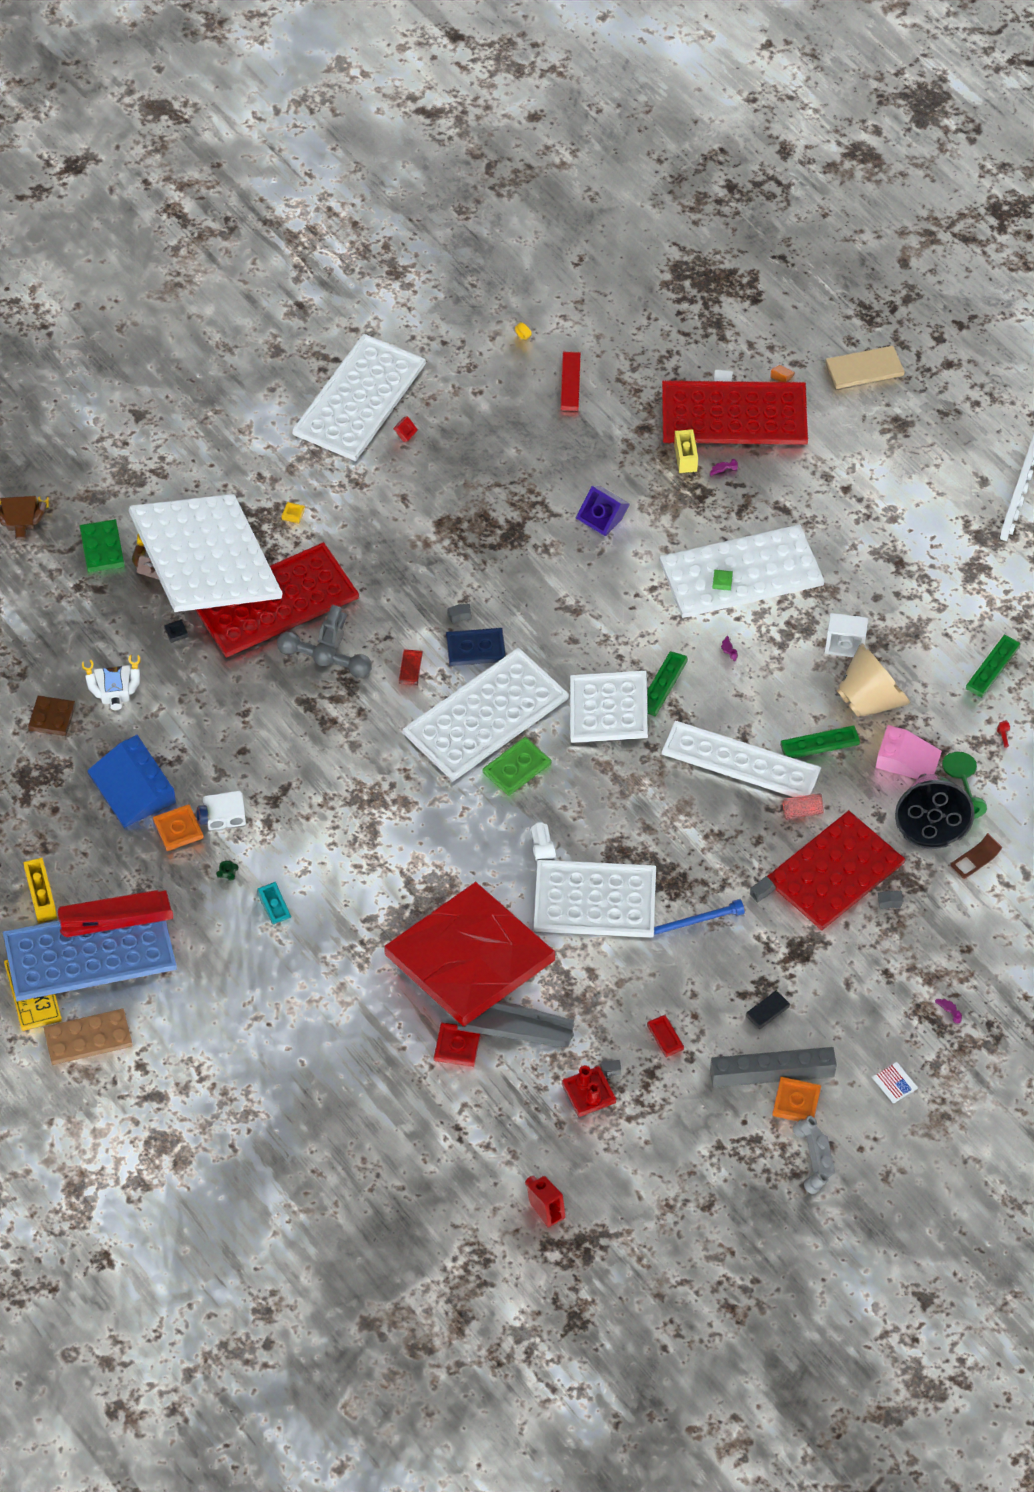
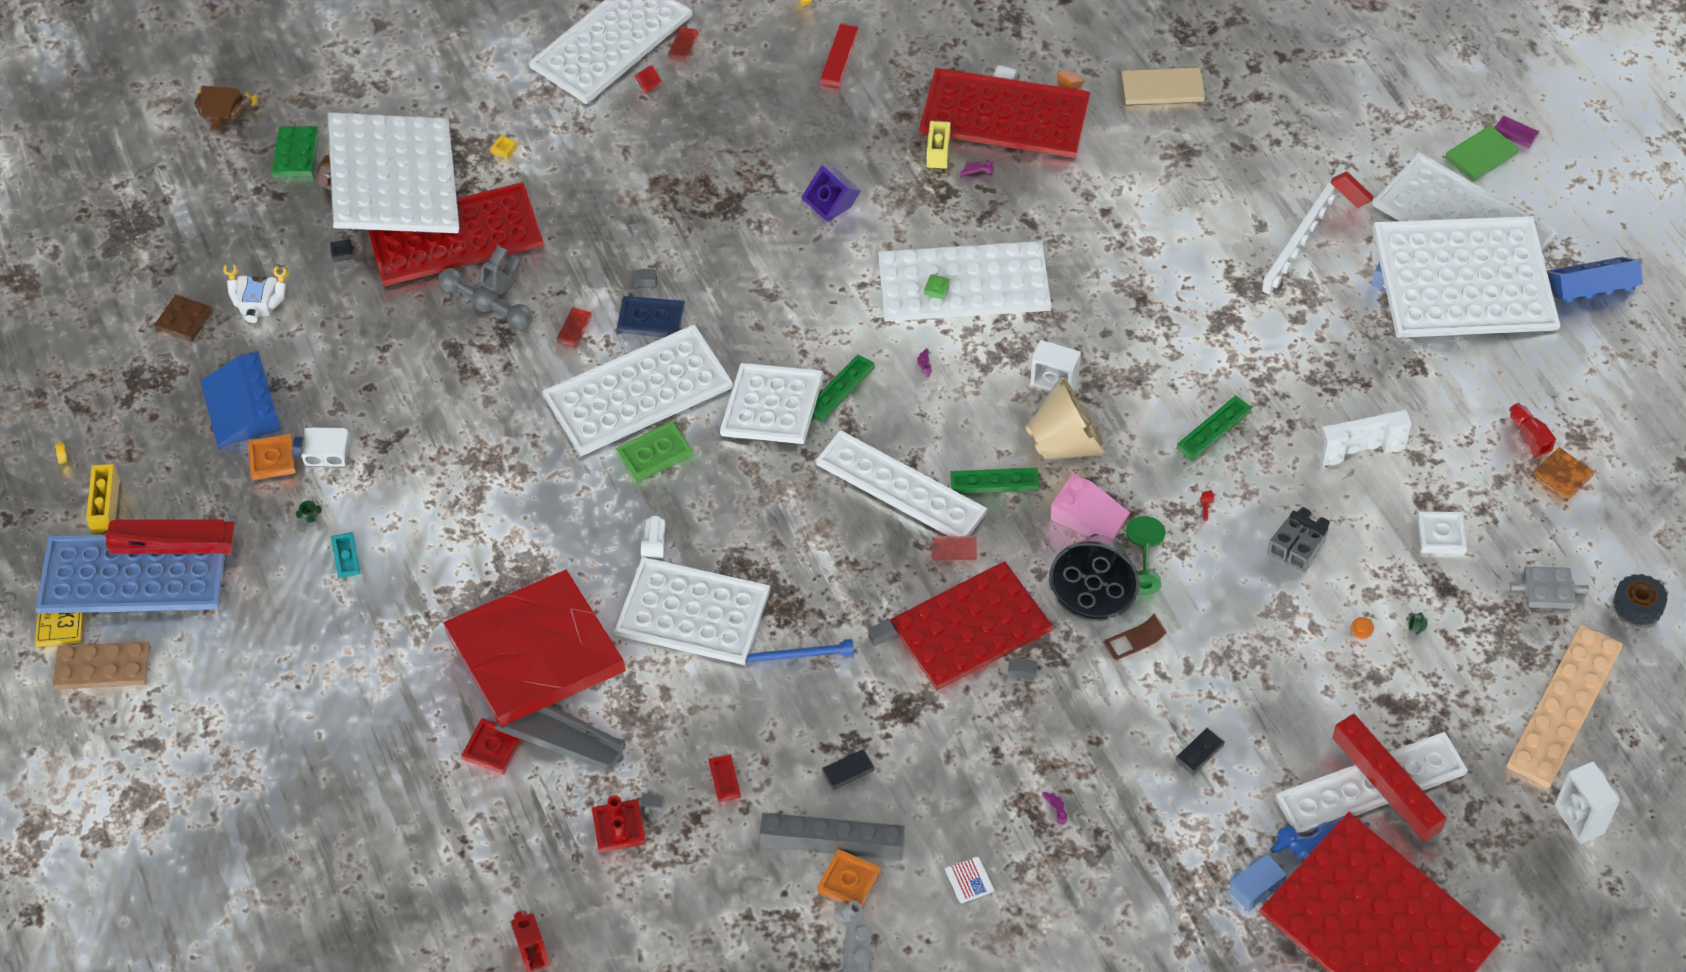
camera: 15 degrees right, 0 degrees up
none -> clear red tile [668,26,699,62]

